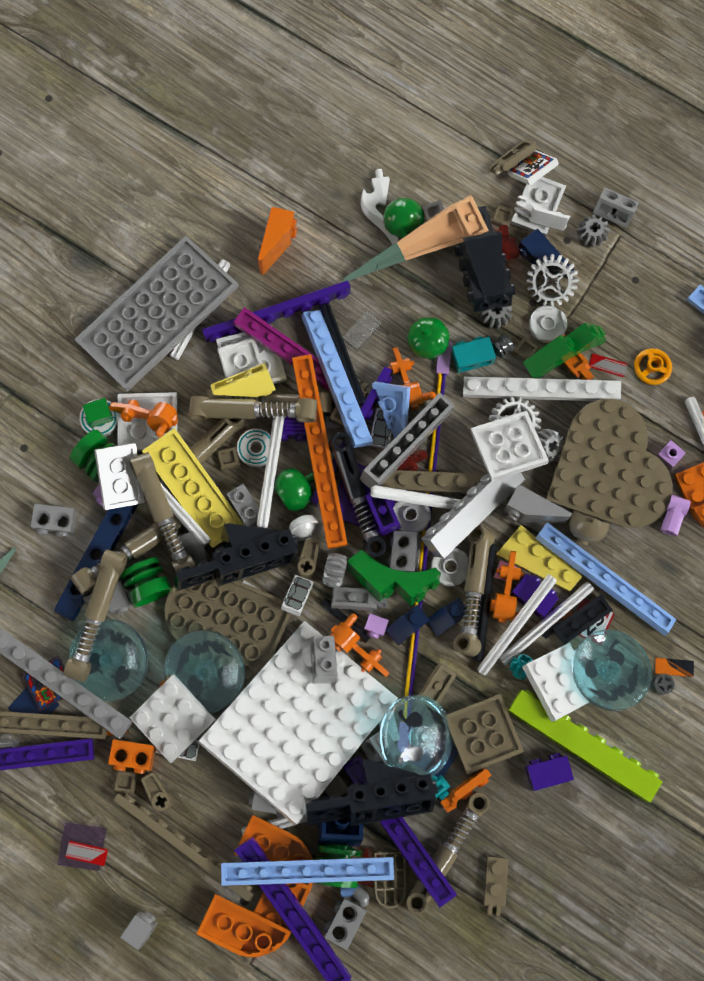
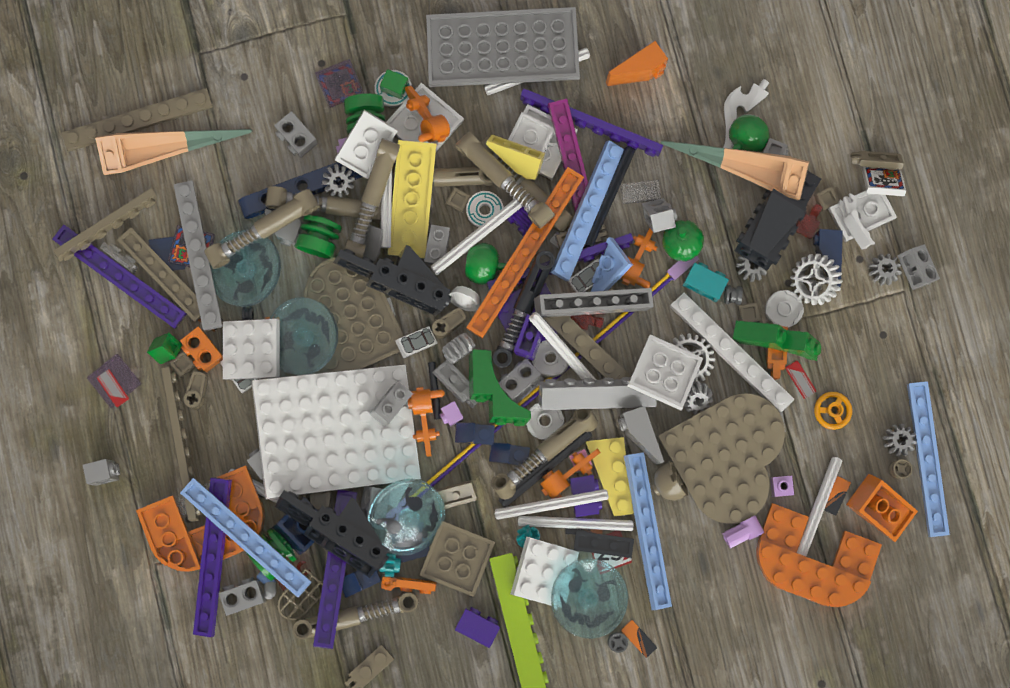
camera: 40 degrees right, 5 degrees up
none -> green panel [147,332,182,364]
none -> black bush [242,306,254,321]
none -> tile [315,59,364,108]
none -> light grey gear [322,164,355,197]
none -> dark blue slope [342,570,381,598]
none -> light grey brick [642,198,677,233]

